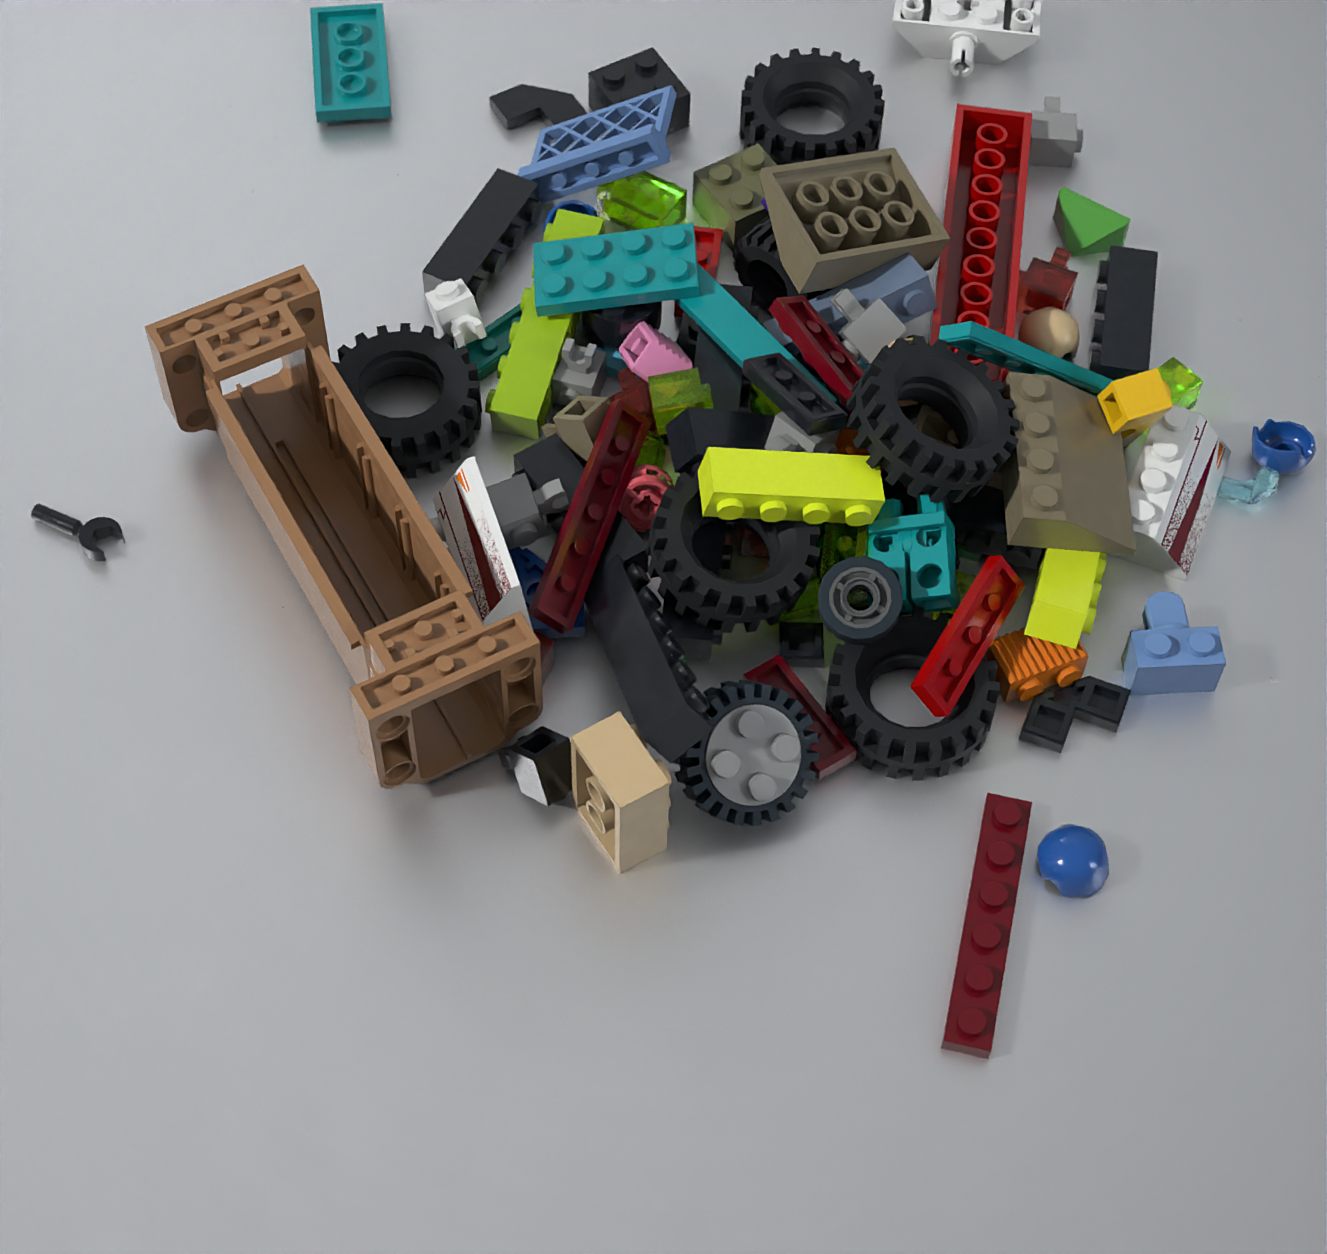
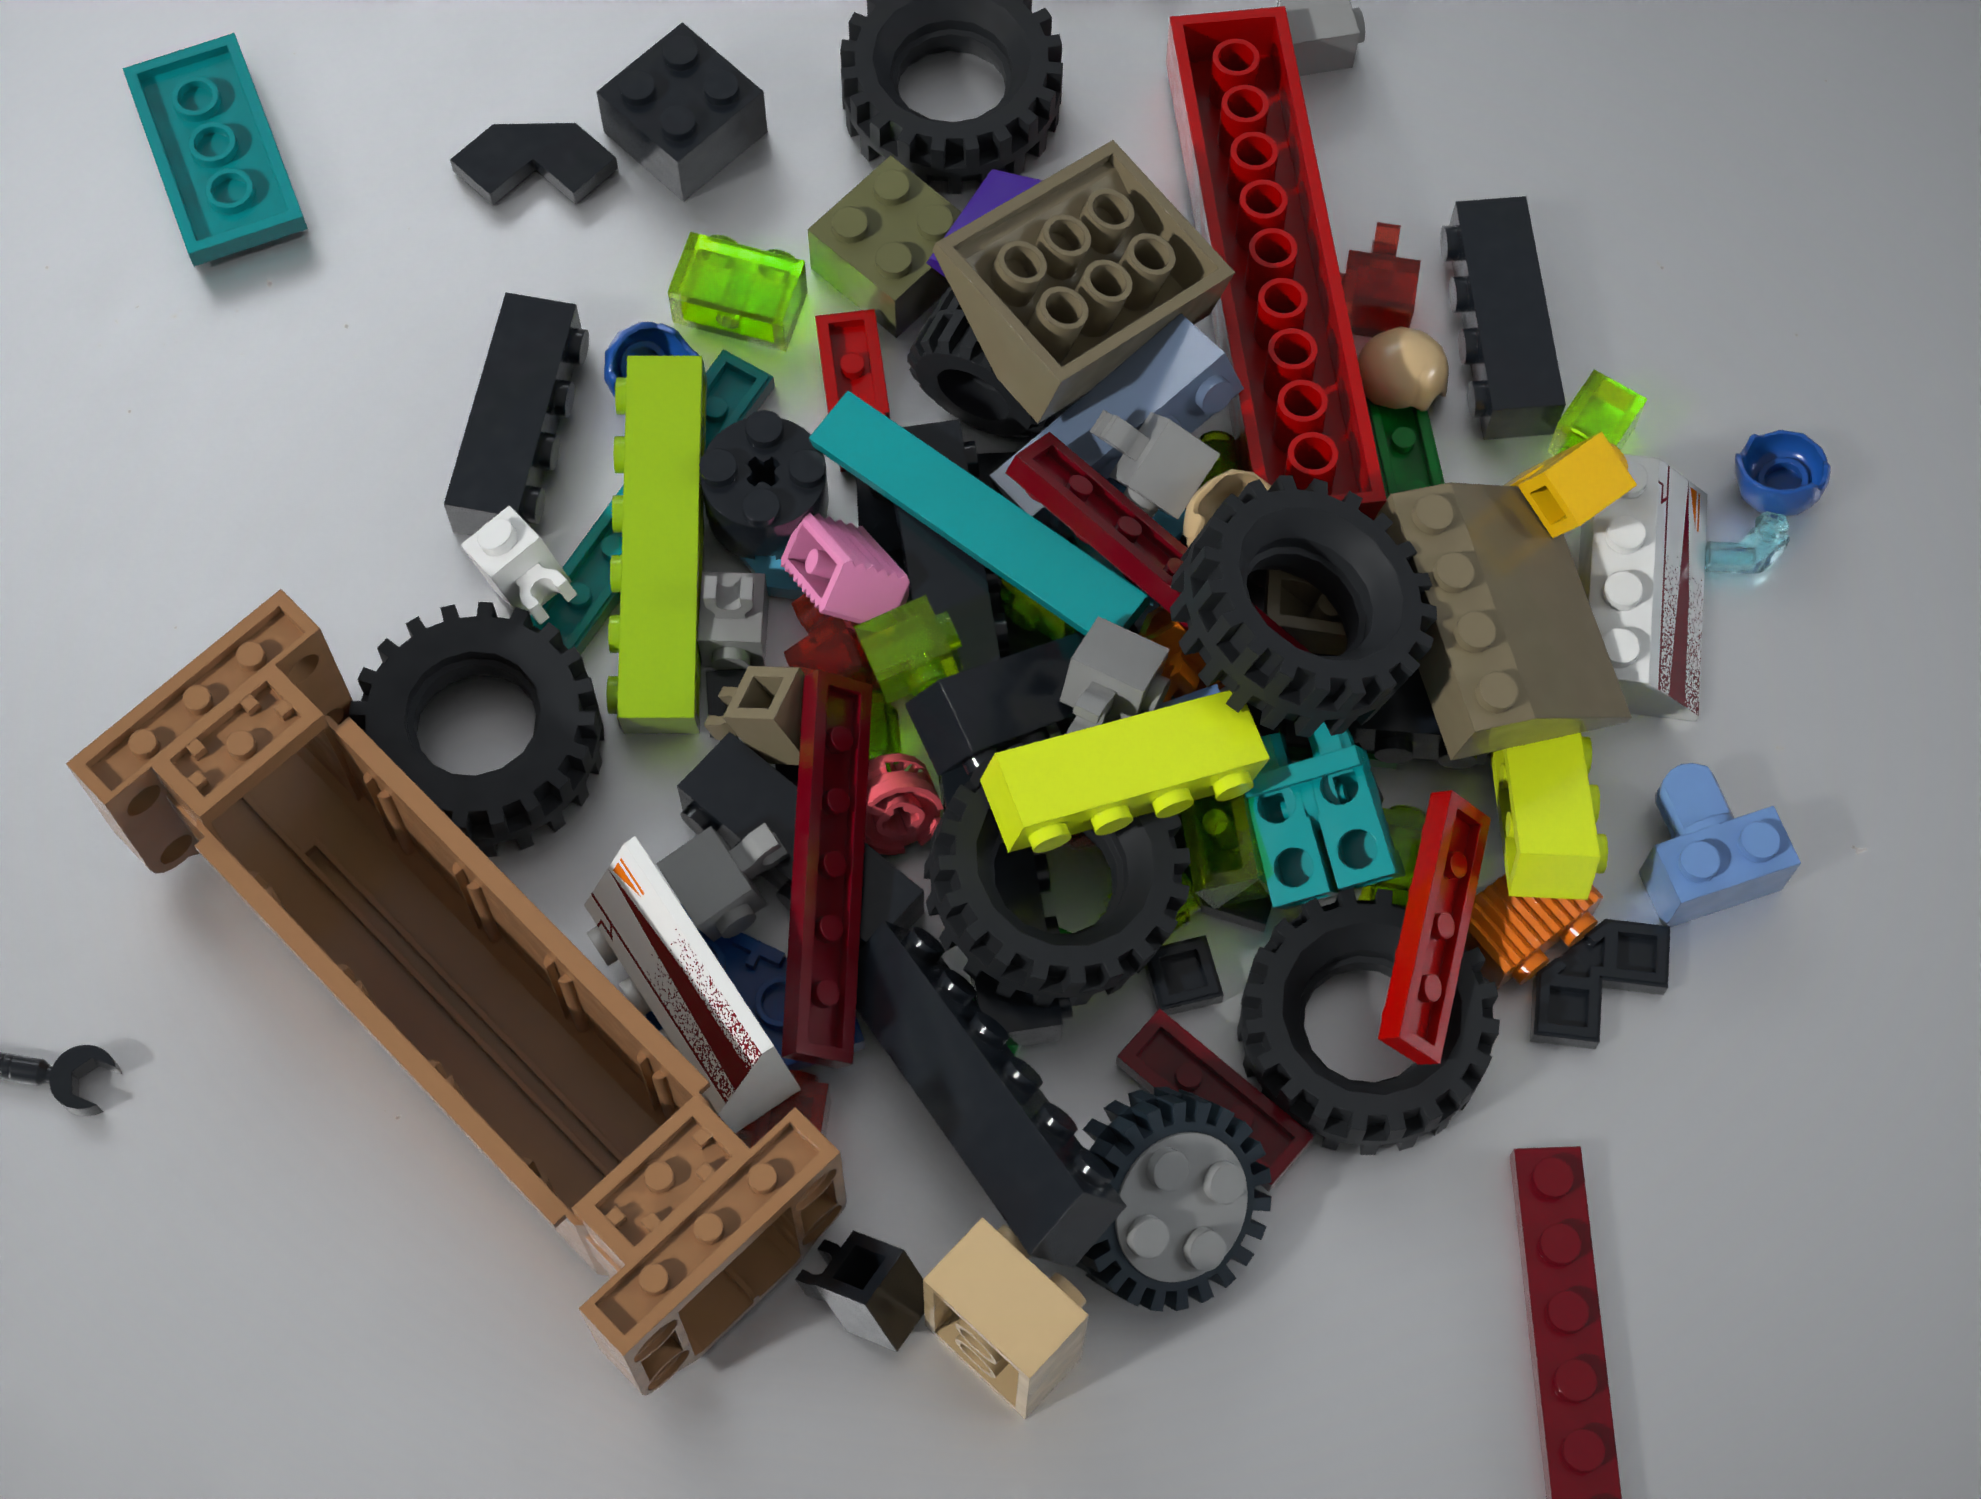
camera: 15 degrees left, 10 degrees up
medium blue fence [518,85,677,204] -> none
teal plate [533,223,700,317] -> none
black tile [742,352,848,436] -> none
wheel [818,556,903,644] -> none
teal tile [939,321,1114,398] -> none
blue hair [1037,824,1109,898] -> none
bright green slope [1053,186,1131,257] -> none

